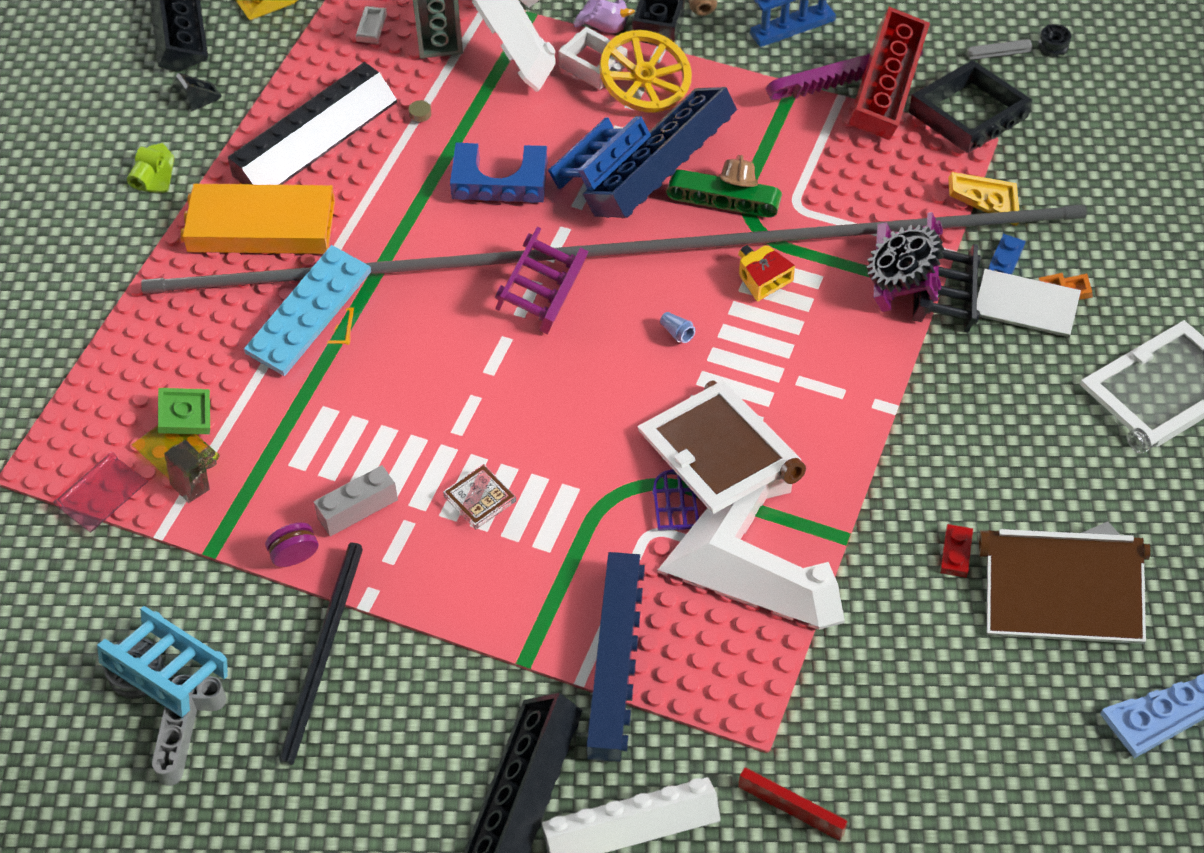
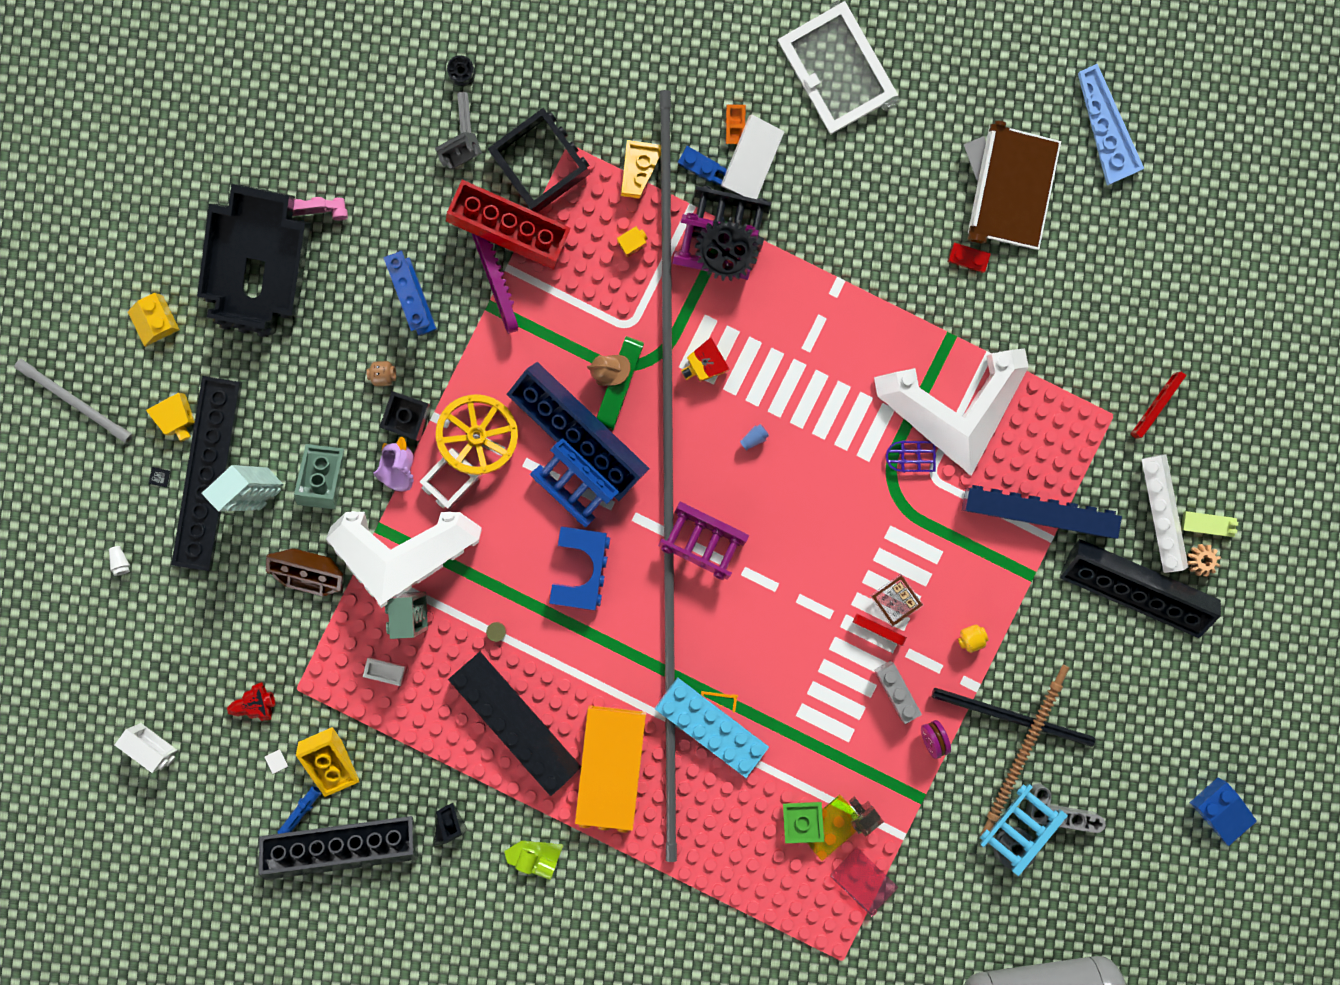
camera: 85 degrees left, 35 degrees up
door [638,380,806,514] -> none
none -> dark grey hinge [435,132,482,169]
none -> yellow brick [617,226,648,258]
none -> red beam [852,613,907,646]
none -> yellow head [958,625,989,653]
none -> medium nougat hose [980,664,1070,835]

